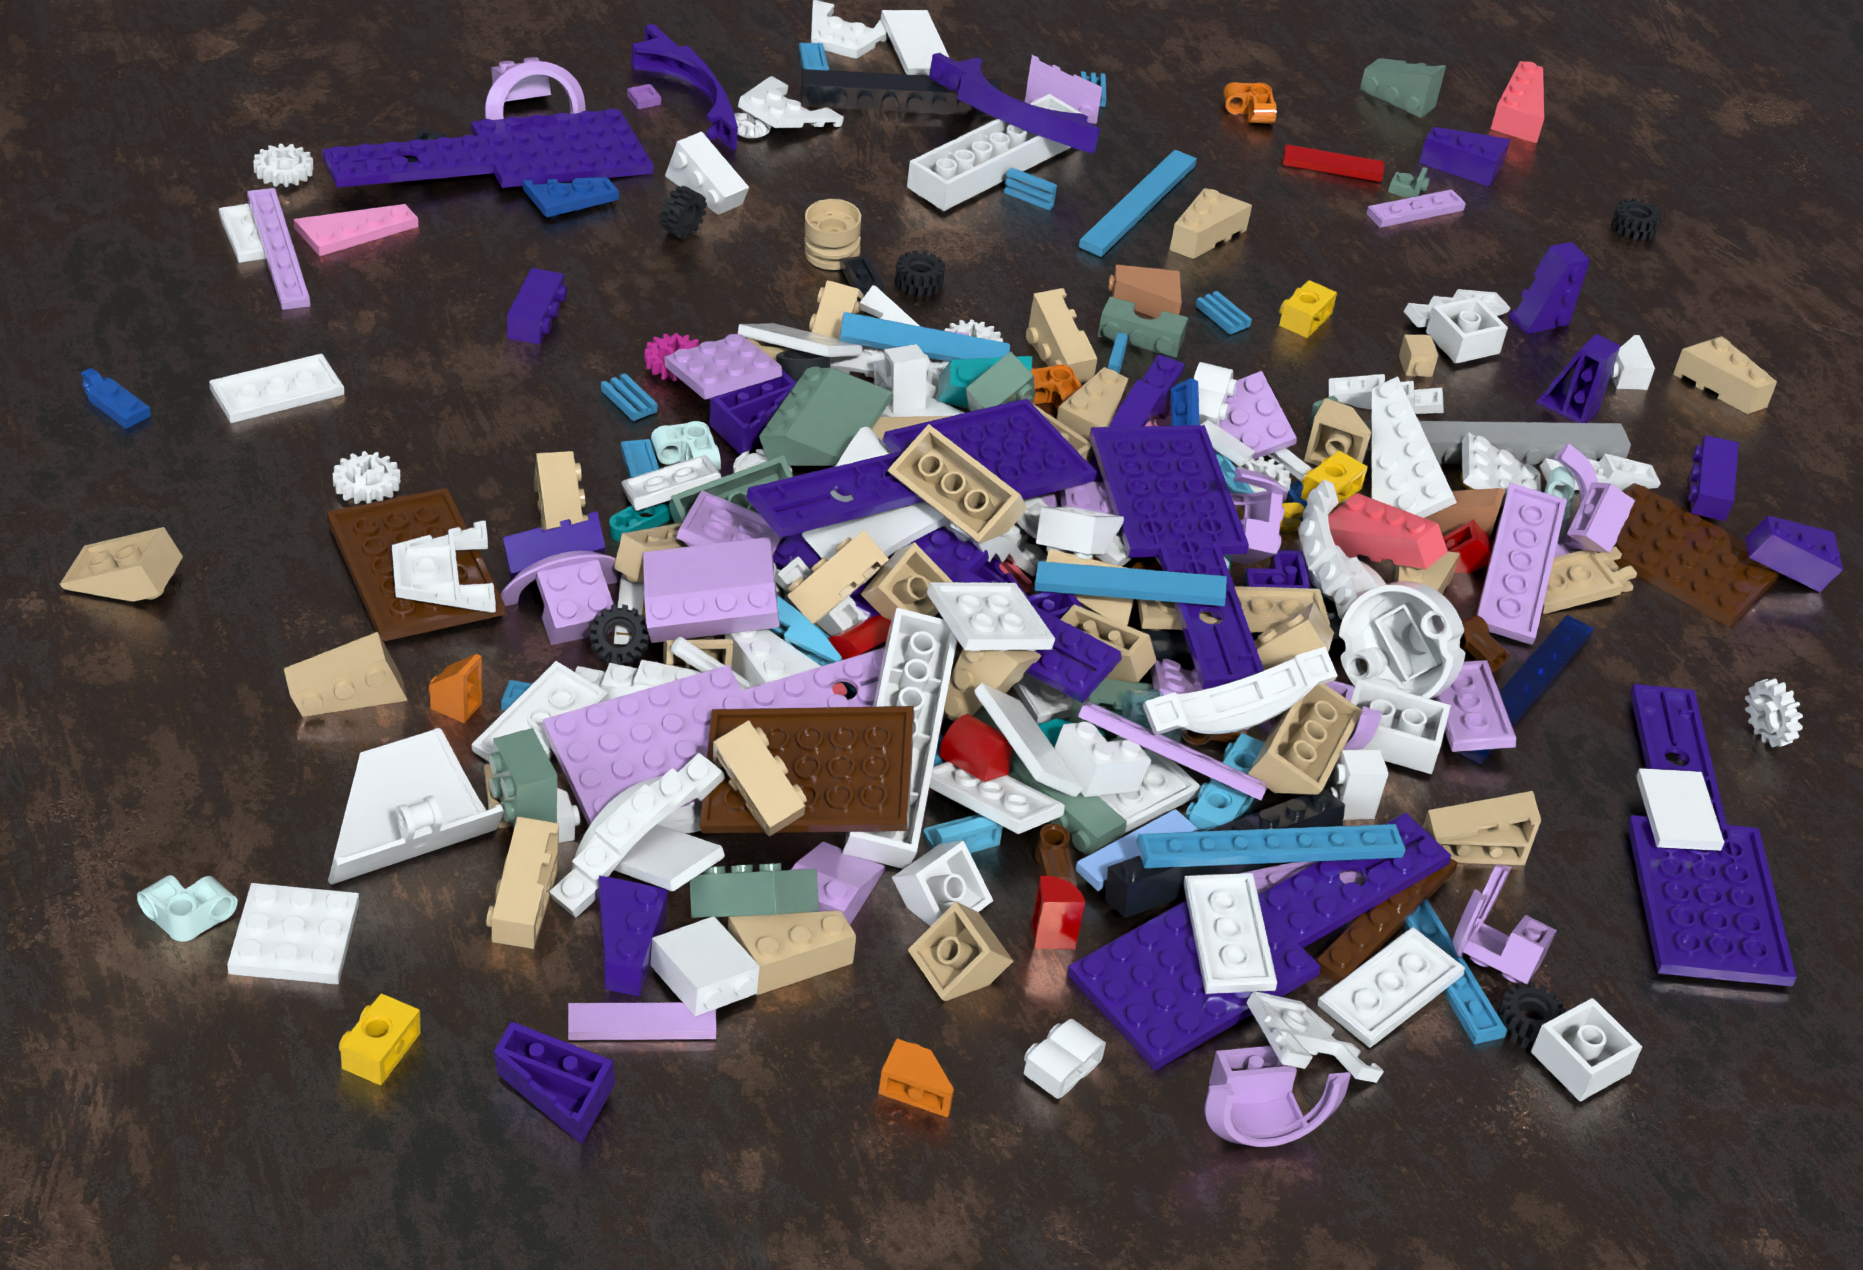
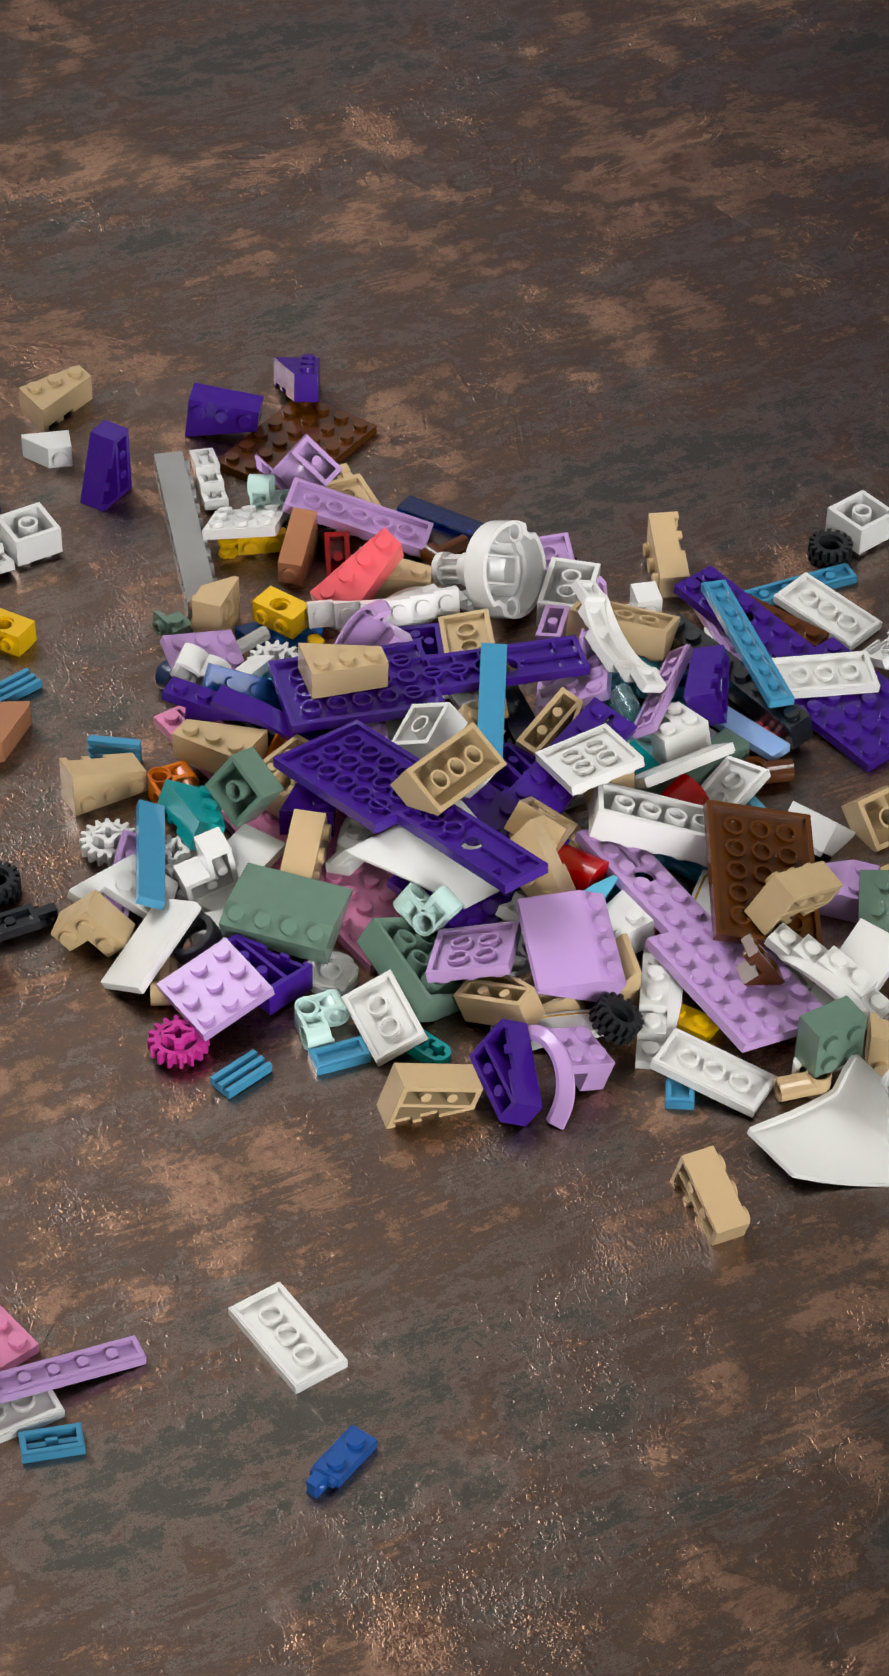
camera: 90 degrees left, 0 degrees up
tan slope [60,527,183,602] -> none
reddish brown plate [327,488,505,642] -> none
white gear [332,451,401,504] -> none
white wing [392,521,496,612] -> none
orange slope [428,654,482,723] -> none
dark purple brick [507,268,568,345] -> none
white axle [671,637,750,690] -> none
red brick [1031,876,1085,949] -> none
sand green arch [1098,297,1188,357] -> none
tan wedge [1254,602,1334,671] -> none
white slope [1329,374,1444,414] -> none
white wing [1372,377,1457,518] -> none
tan brick [1399,334,1438,377] -> none
lavender piece [1453,865,1557,984] -> none
dark purple piece [1627,684,1797,986] -> none
white tile [1636,768,1724,851] -> none
white gear [1745,678,1803,747] -> none
none -> dark azure tile [18,1422,86,1464]
none -> tan wedge [298,643,389,699]
none -> dark purple wedge [683,645,730,725]
none -> reddish brown slope [736,933,785,985]

